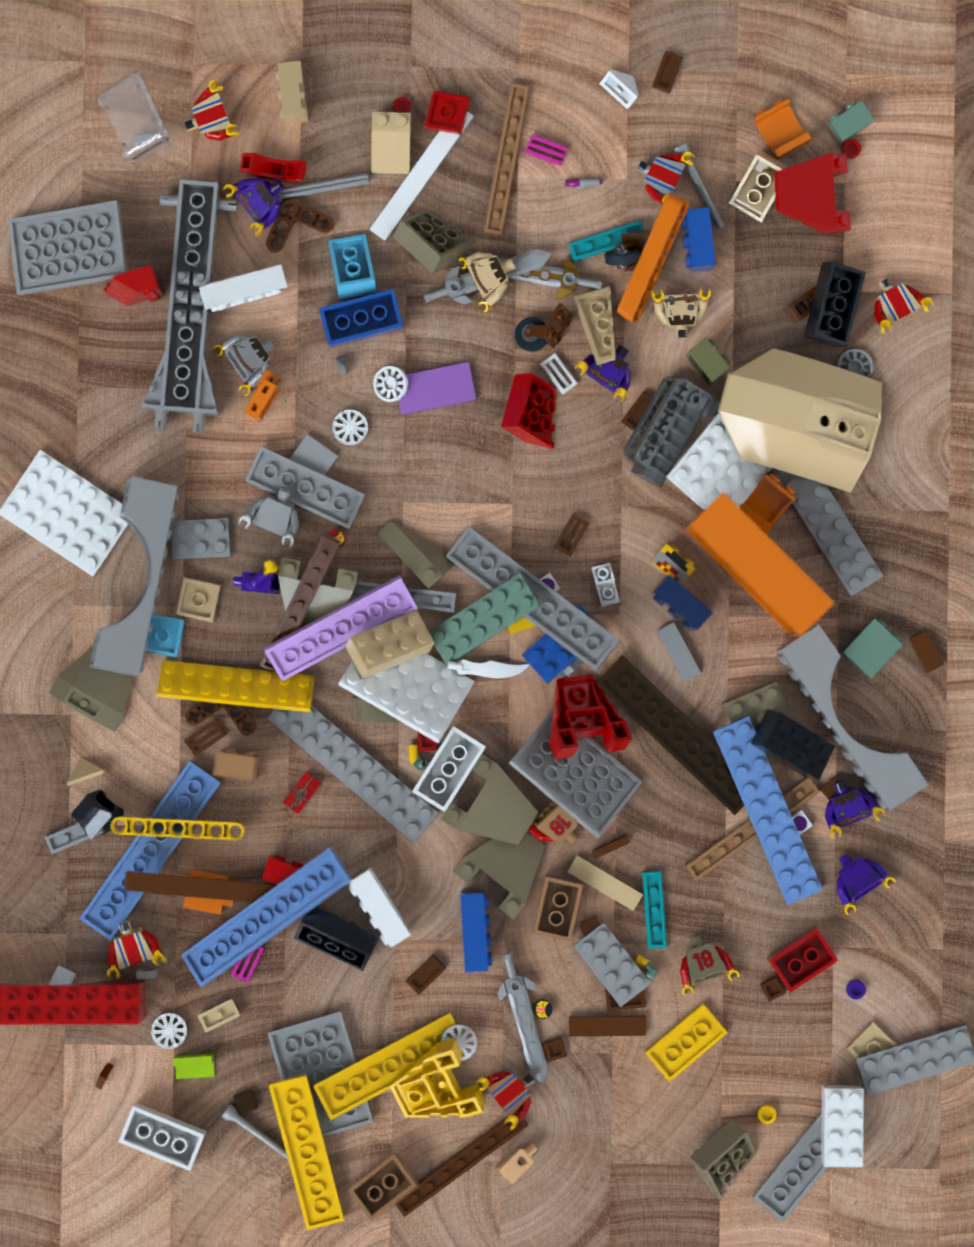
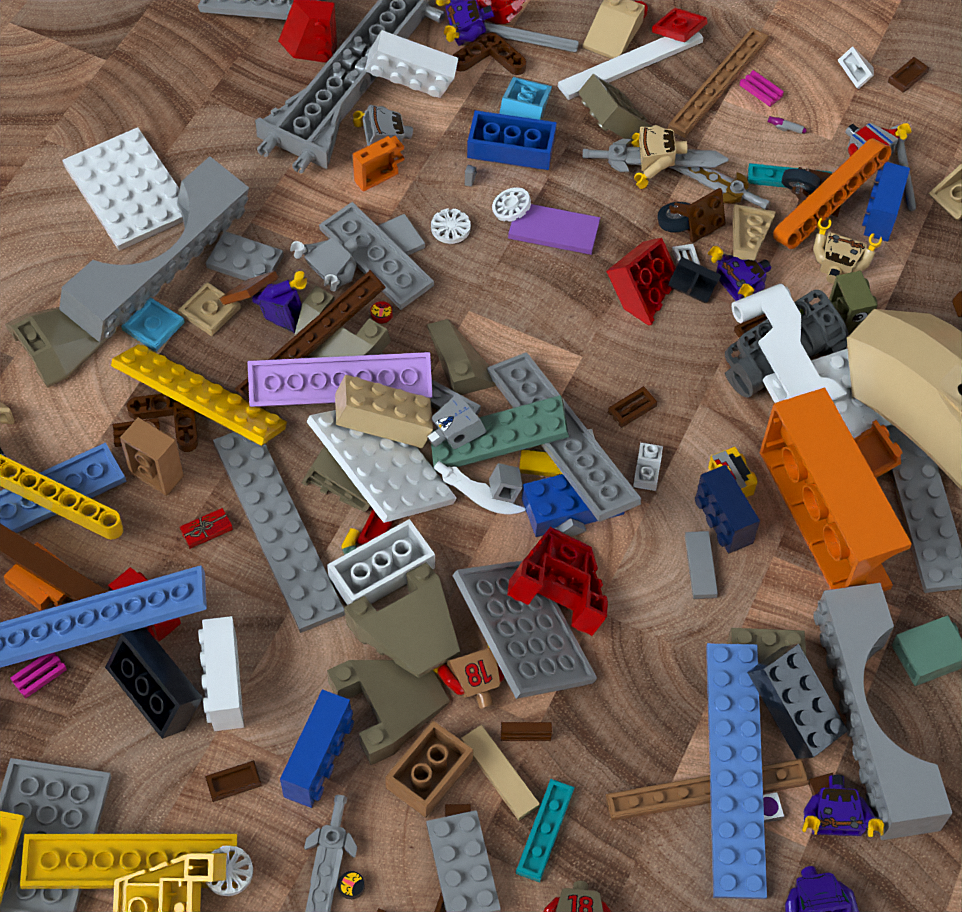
camera: 20 degrees right, 30 degrees down
dark brown plate [596,655,744,815] -> none
arm [634,954,658,980] -> none
none -> dark orange tile [219,271,279,305]
none -> light grey torso [427,393,487,449]
none -> light grey brick [489,463,523,503]
none -> black panel [668,257,721,304]
none -> white door [731,284,847,401]

